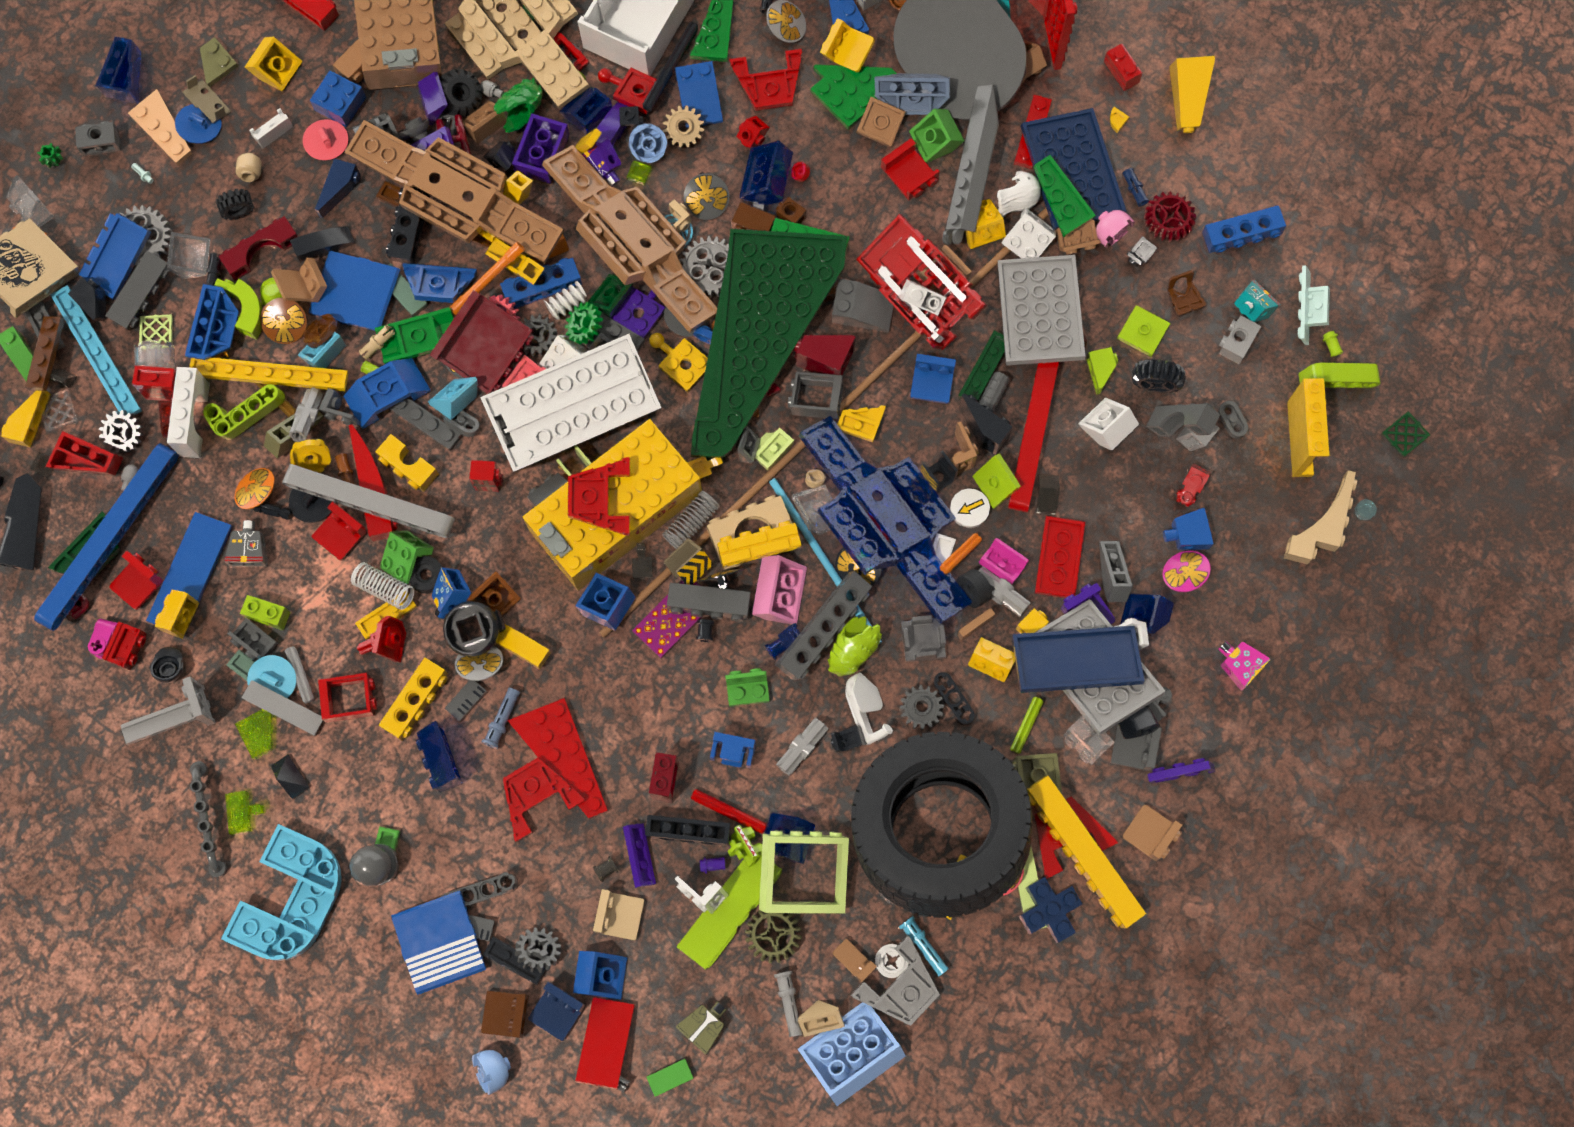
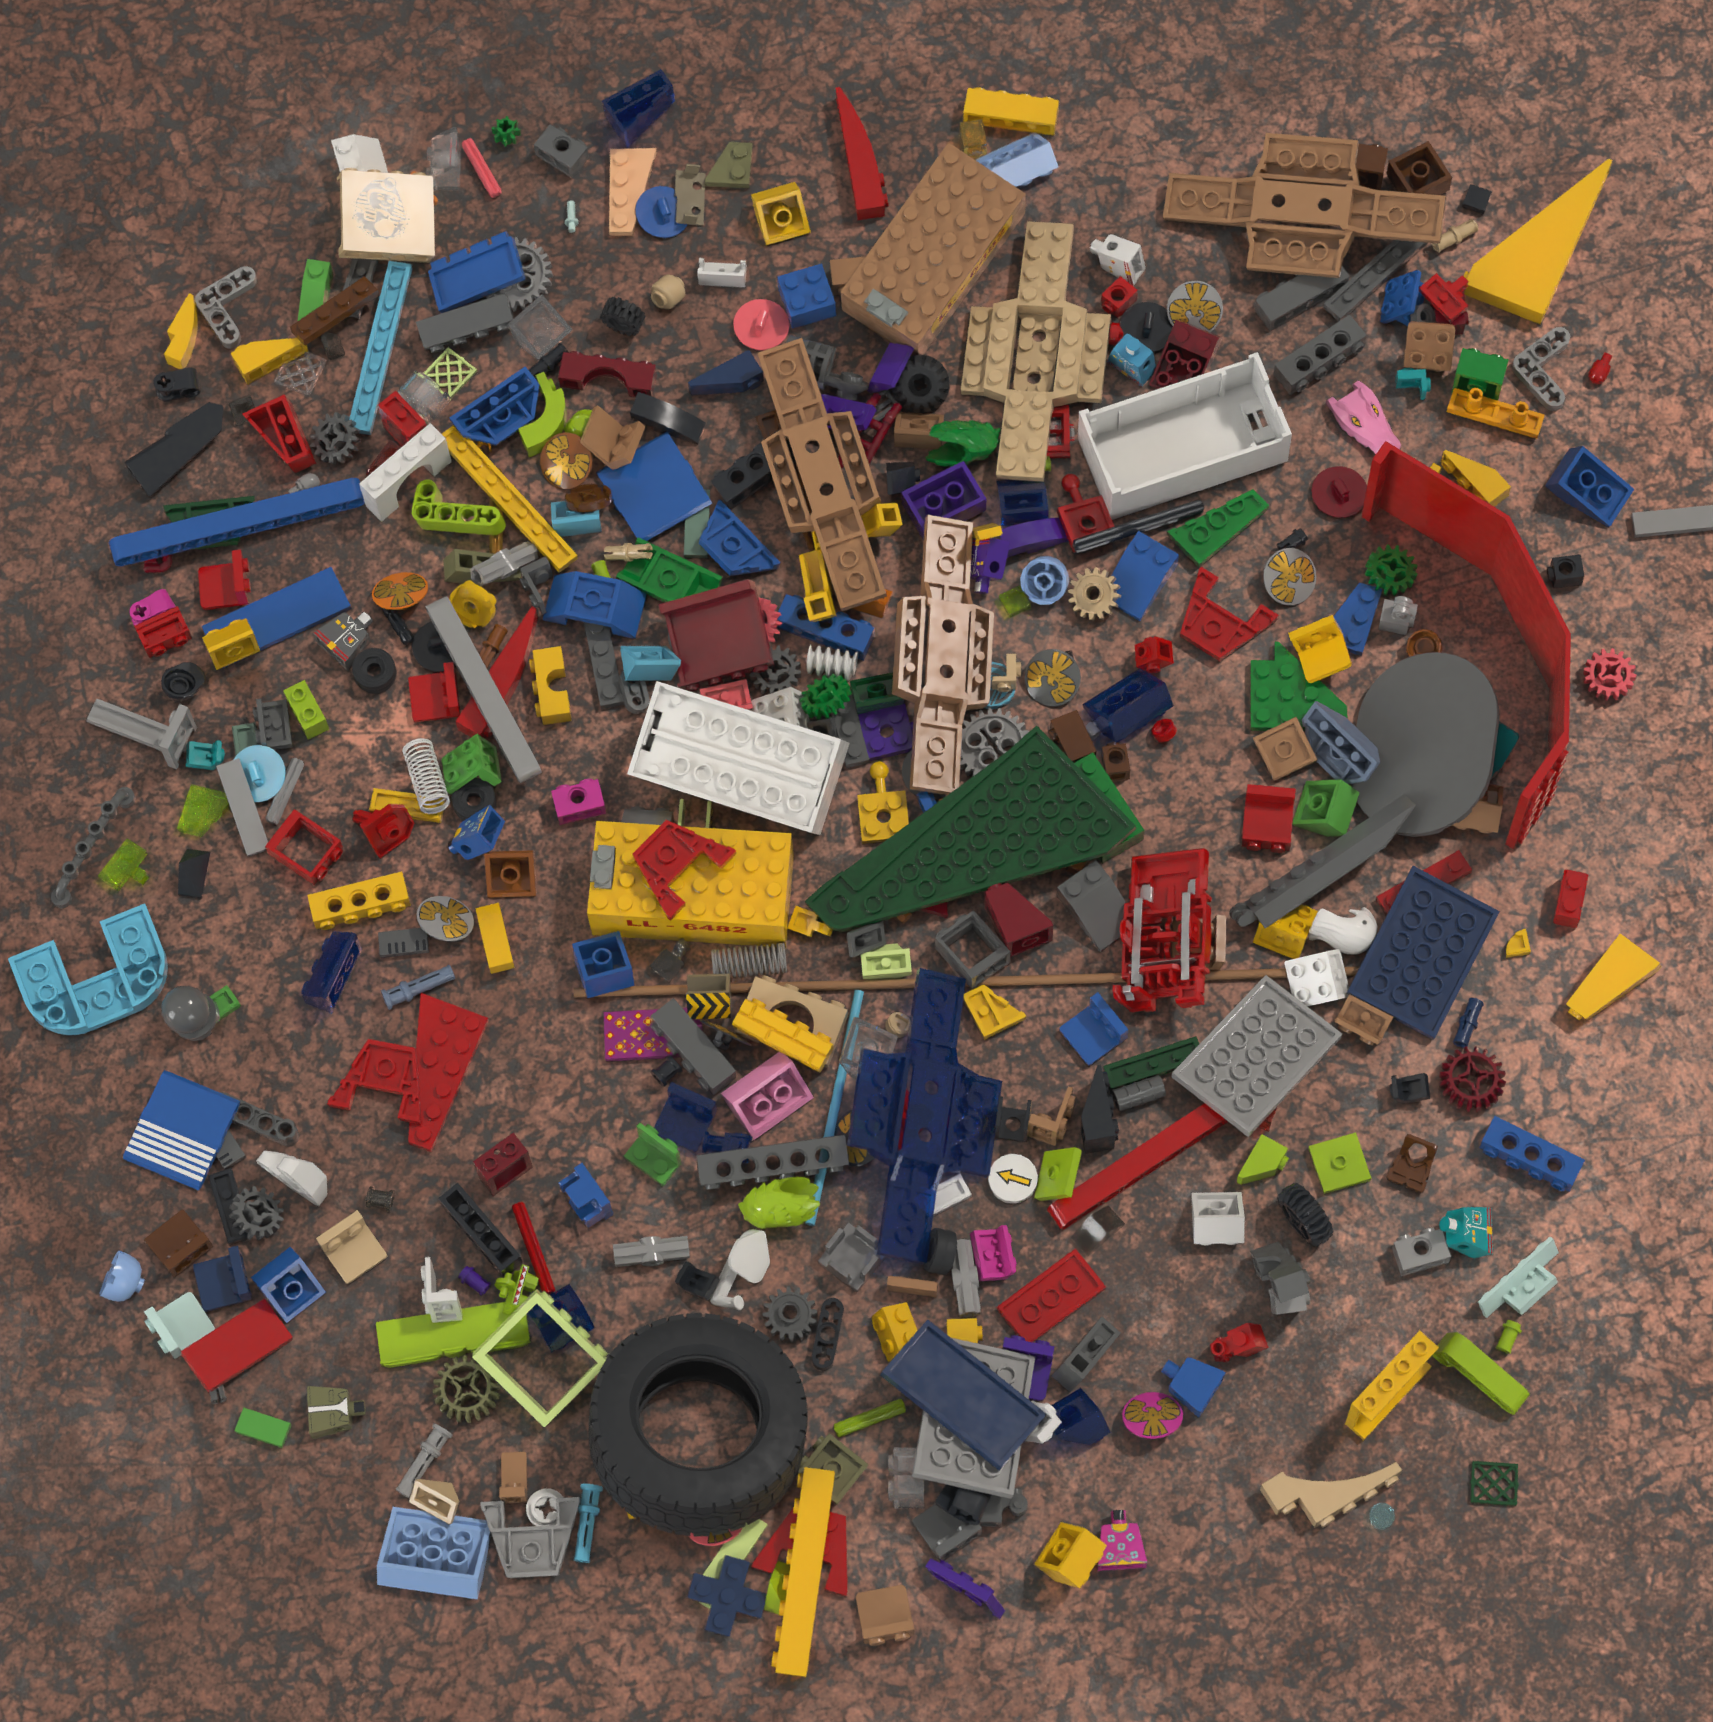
camera: 45 degrees right, 5 degrees down
black slope [68,277,107,321] -> none
black piece [443,601,506,656] -> none
orange piece [450,242,525,315] -> none
red brick [469,460,503,492] -> none
light grey cylinder [480,80,505,98] -> none
black bracket [619,106,644,130] -> none
dark purple plate [623,824,656,888] -> none
white slope [899,280,946,315] -> none
orange axle [940,533,982,574] -> none
green wing [1033,155,1096,237] -> none
bright pink cylinder [1096,210,1135,248] -> none
dark grey plate [1218,401,1248,439] -> none
none -> light aqua bracket [144,1292,215,1359]
none -> teal bracket [186,740,225,770]
none -> white connector [256,1150,327,1206]
none -> black tyre [352,648,397,694]
none -> coral axle [462,138,502,198]
none -> dark pink brick [551,779,606,825]
none -> clear blue bracket [654,1082,717,1152]
none -> lime slope [764,1561,791,1615]
none -> yellow brick [1034,1522,1107,1588]

